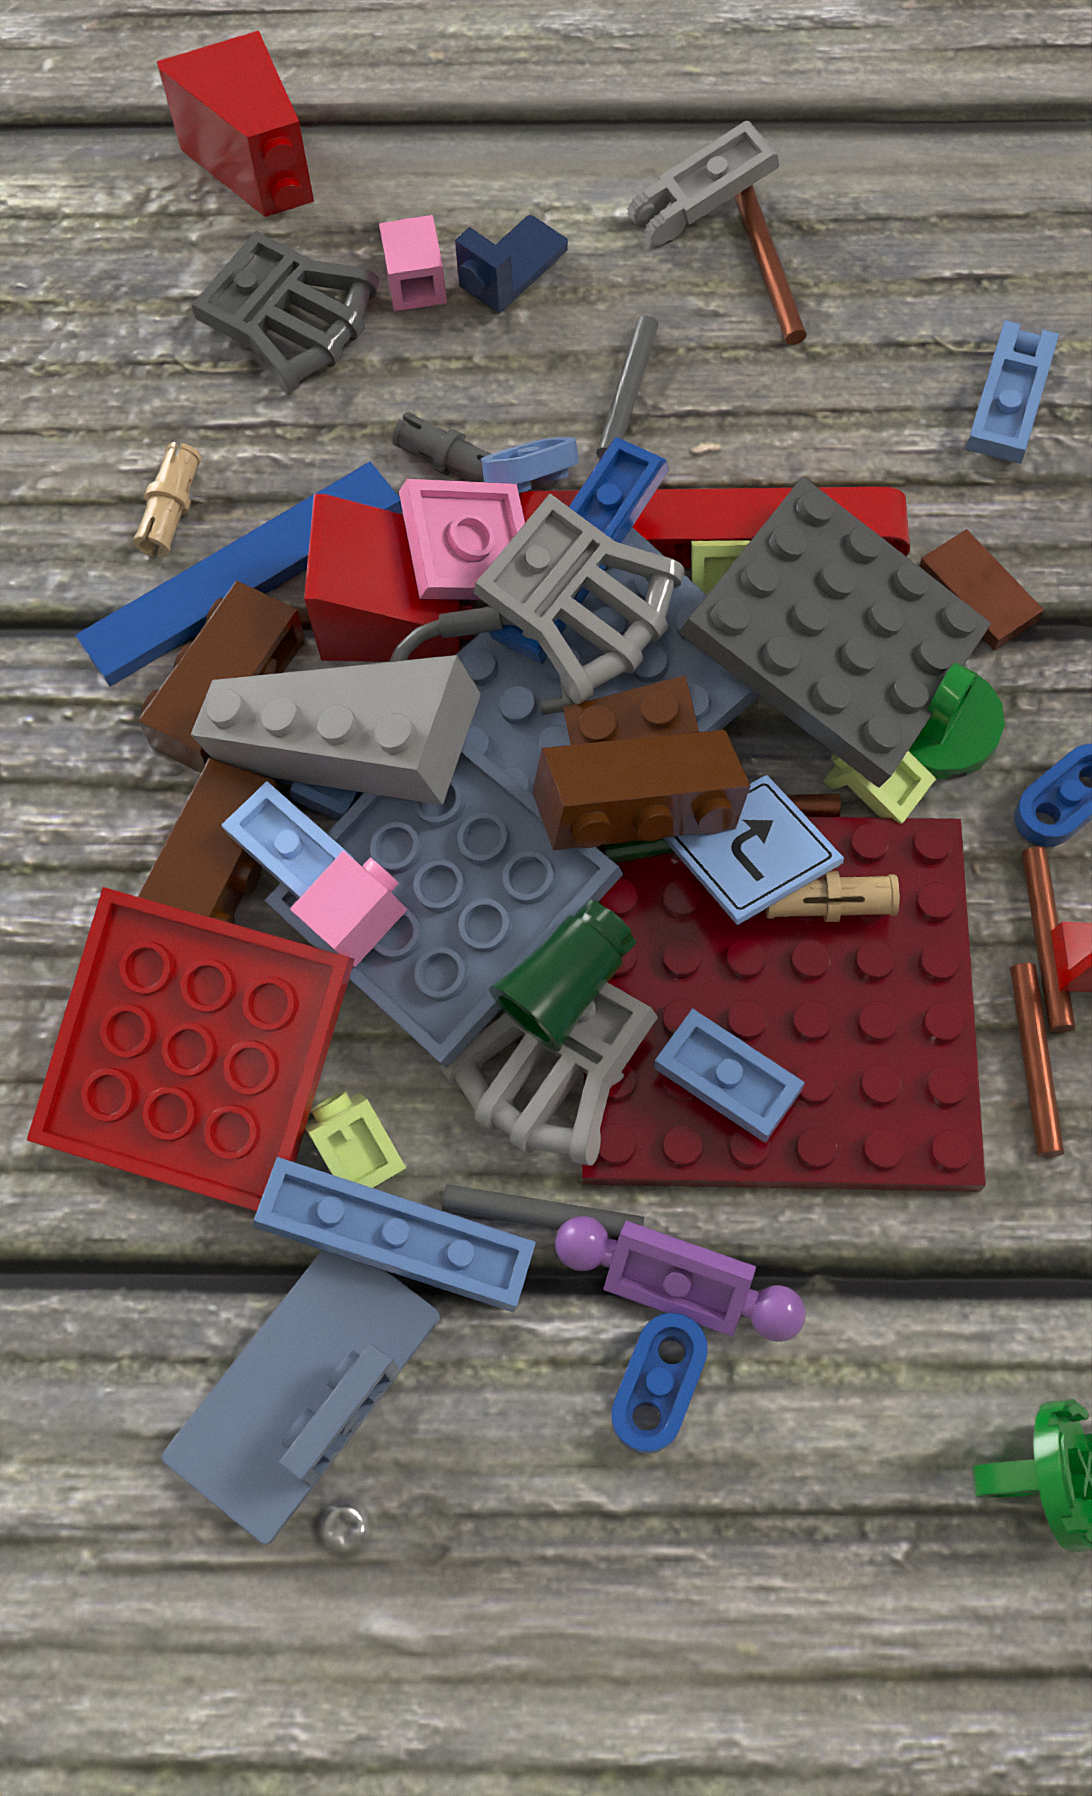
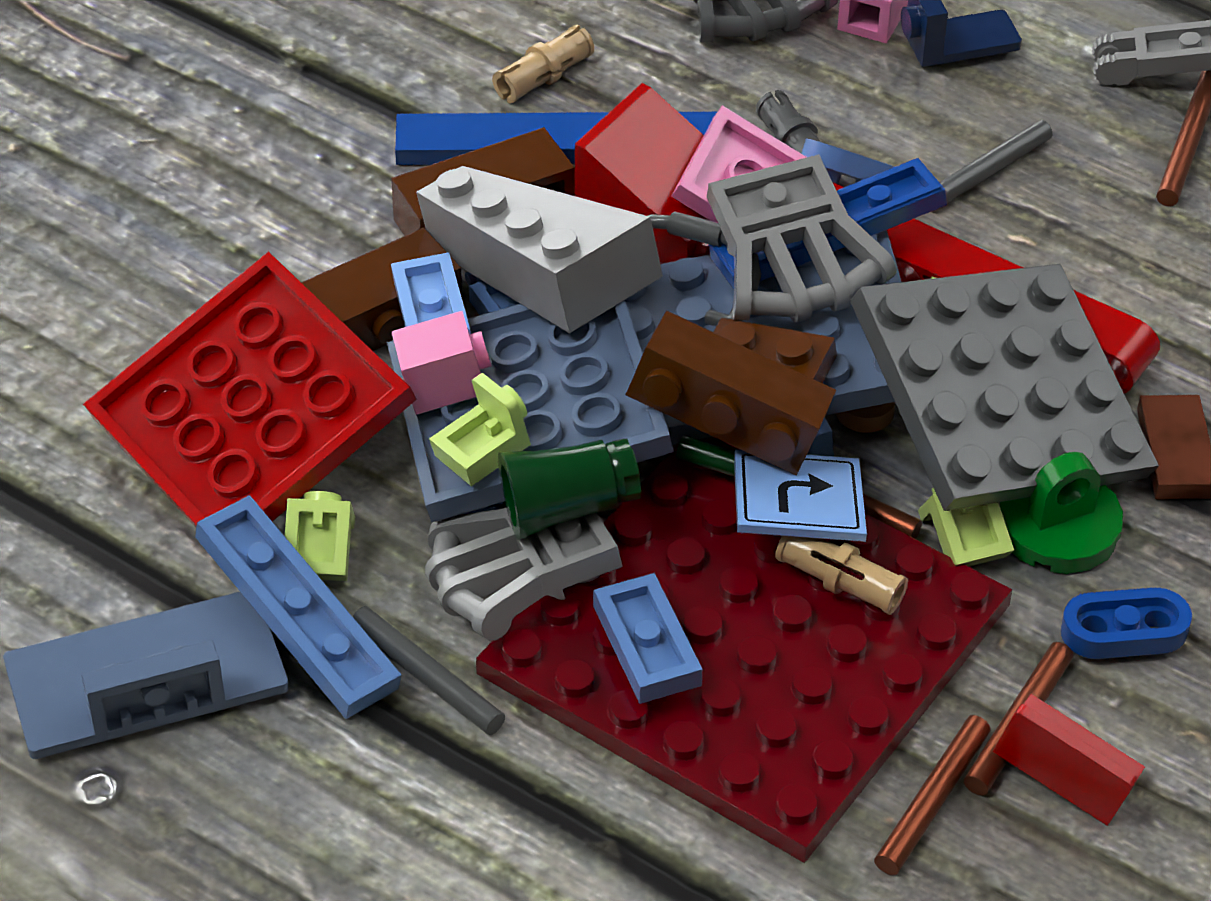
camera: 30 degrees right, 20 degrees down
medium lavender plate [555,1216,806,1342] -> none
blue plate [611,1313,708,1454] -> none
none -> yellowish green bracket [429,373,531,486]

